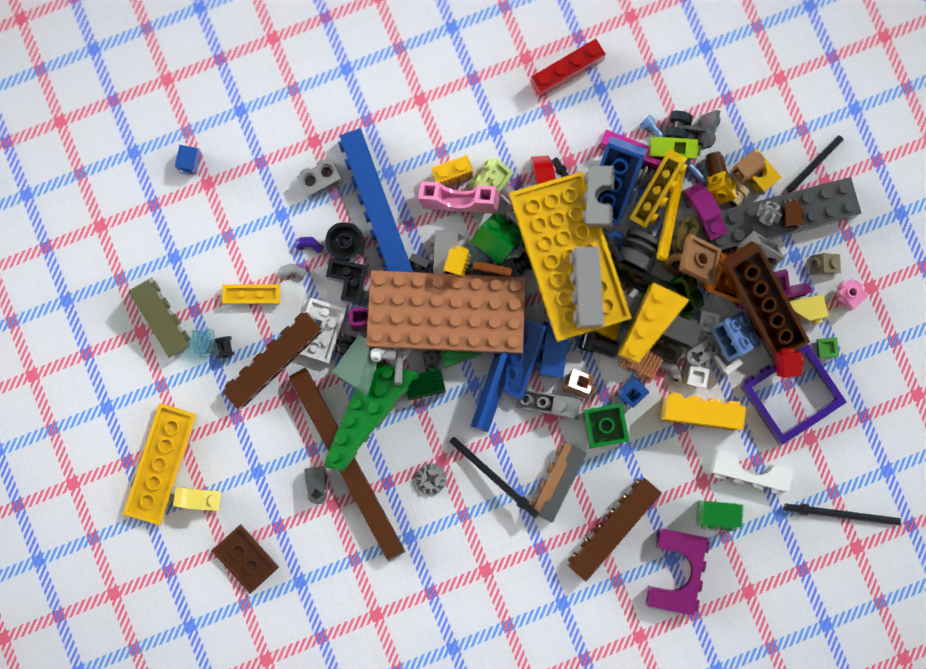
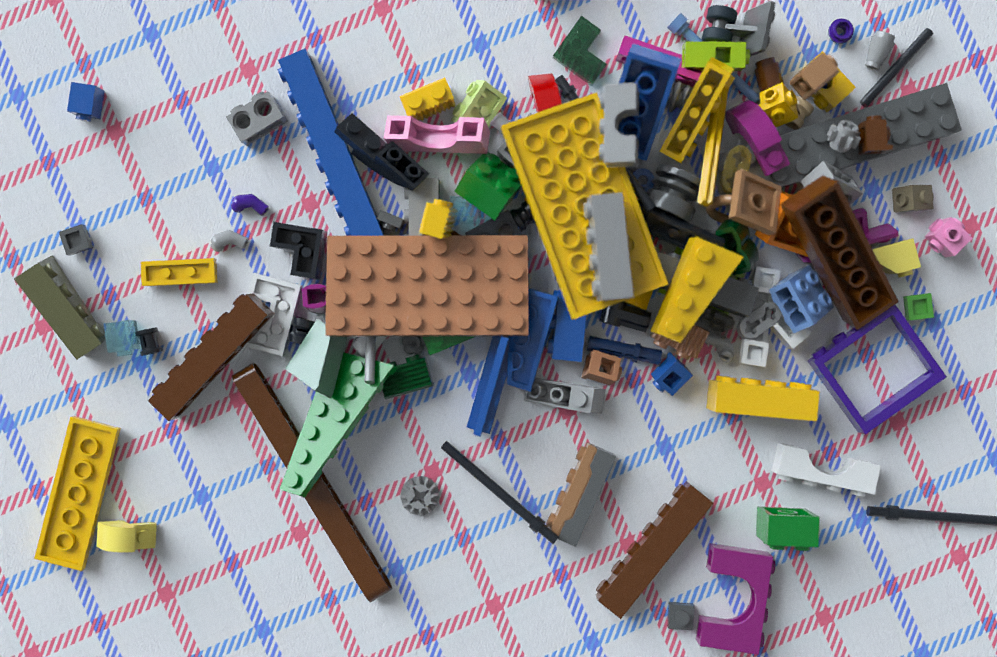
camera: 10 degrees left, 5 degrees up
reddish brown tile [212,524,279,594] -> none
dark grey piece [304,466,327,504] -> none
black brick [325,222,365,262] -> none
white arm [370,348,396,362] -> none
dark orange tile [472,261,512,277] -> none
green brick [582,403,629,449] -> none
red brick [775,348,804,378] -> none
none -> dark grey plate [59,224,93,256]
none -> black slope [334,113,430,191]
none -> clear green plate [552,16,607,86]
none -> dark blue pin [587,335,662,365]
none -> dark grey plate [667,602,695,630]
none -> dark purple plate [828,18,854,44]
none -> light grey cone [865,31,895,70]

